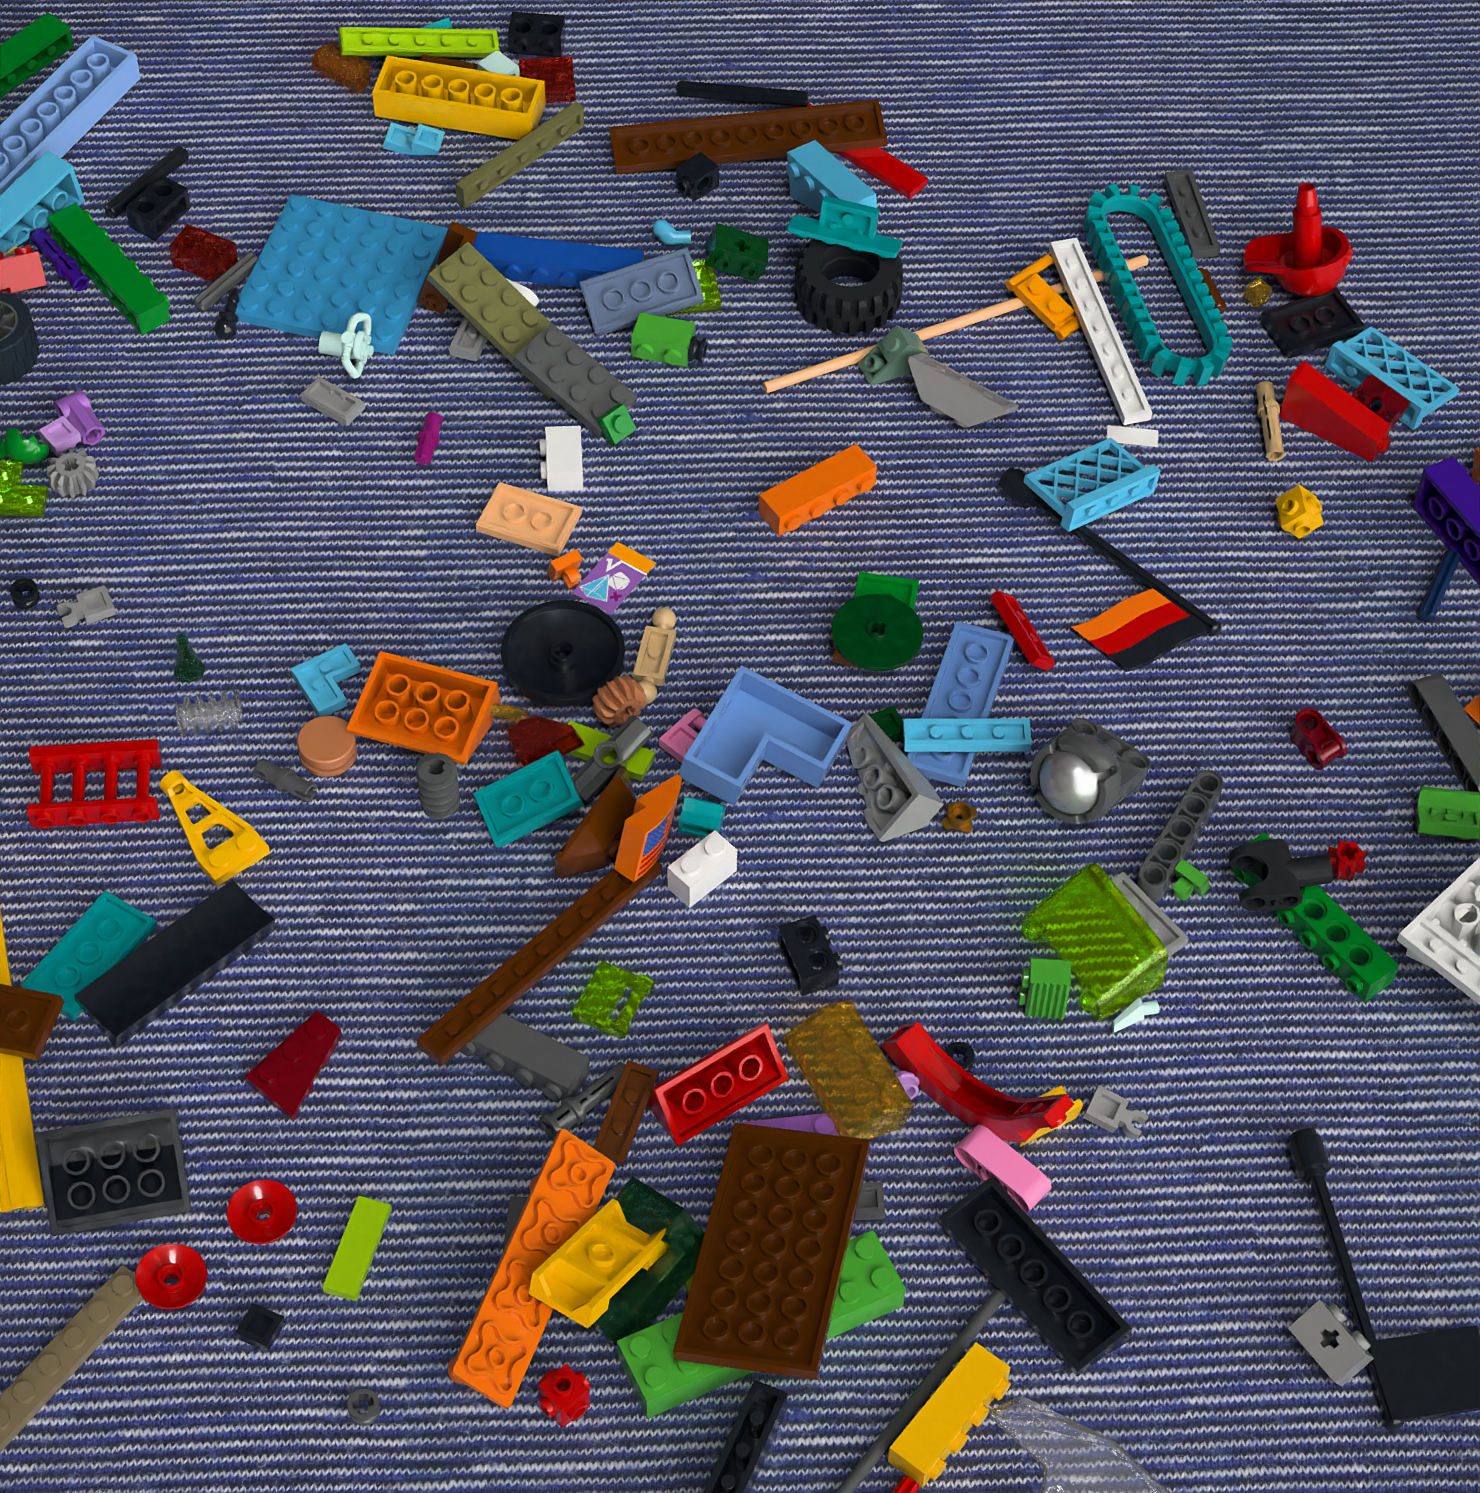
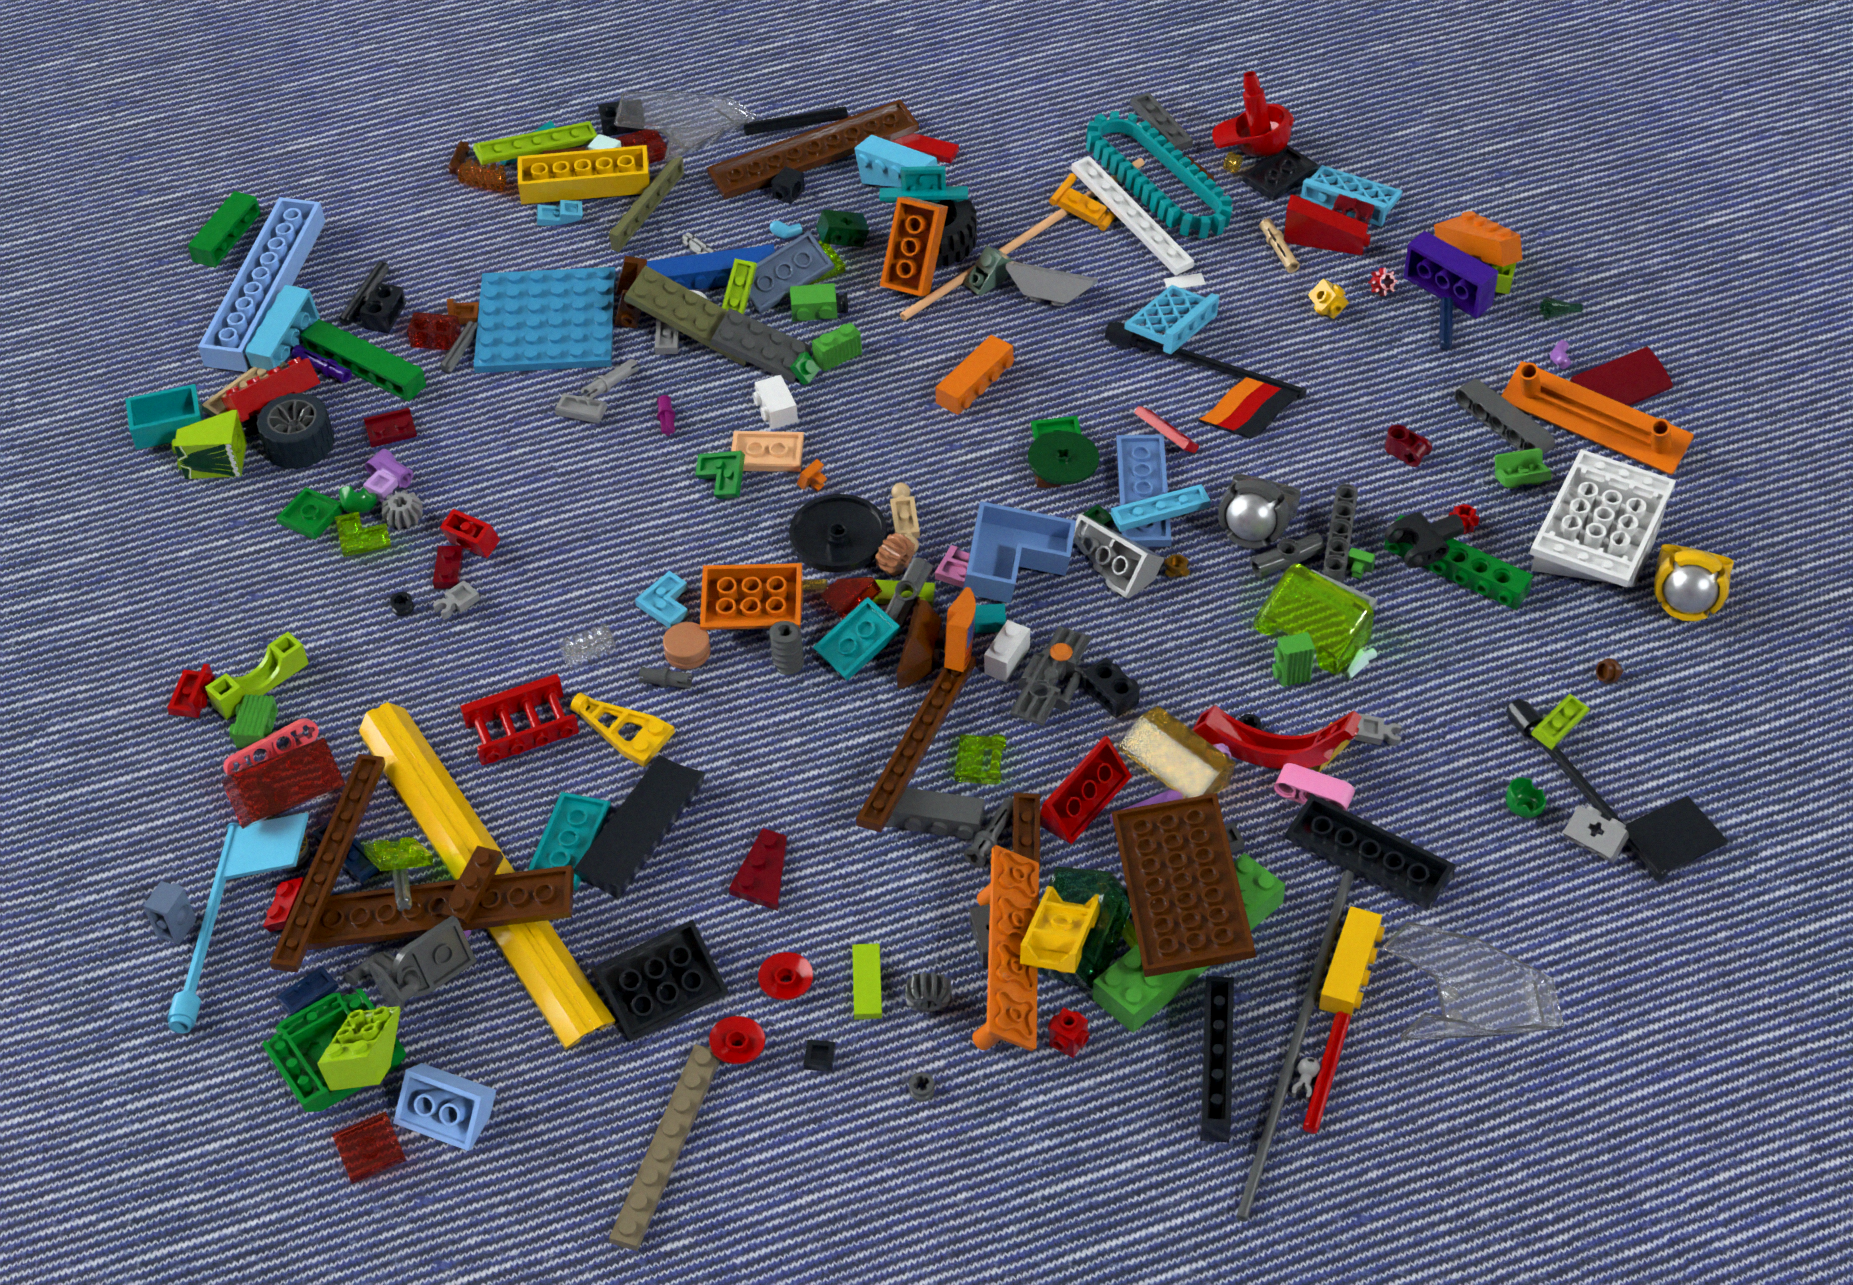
camera: 15 degrees left, 5 degrees down
clear green cone [174,633,205,682] -> none
black bar [214,288,239,340] -> none
light aqua piece [319,312,374,378] -> none
sticker [572,542,656,614] -> none
none -> dark red plate [364,408,417,448]
none -> dark red plate [433,545,464,589]
none -> red brick [440,509,500,559]
none -> dark orange tile [447,298,479,326]
none -> reddish brown axle [448,141,470,175]
none -> light grey pin [581,359,639,401]
none -> clear windscreen [614,91,757,161]
none -> axle [682,232,716,254]
none -> green plate [695,451,745,499]
none -> lime tile [722,258,757,314]
none -> bright green brick [811,323,862,371]
none -> orange brick [880,196,948,296]
none -> dark grey gear [905,972,952,1013]
none -> dark grey piece [1010,626,1091,726]
none -> dark grey piece [1250,533,1325,578]
none -> red gear [1368,268,1398,296]
none -> green hair [1505,777,1547,818]
none -> lime tile [1531,693,1590,750]
none -> reddish brown plate [1596,658,1623,684]

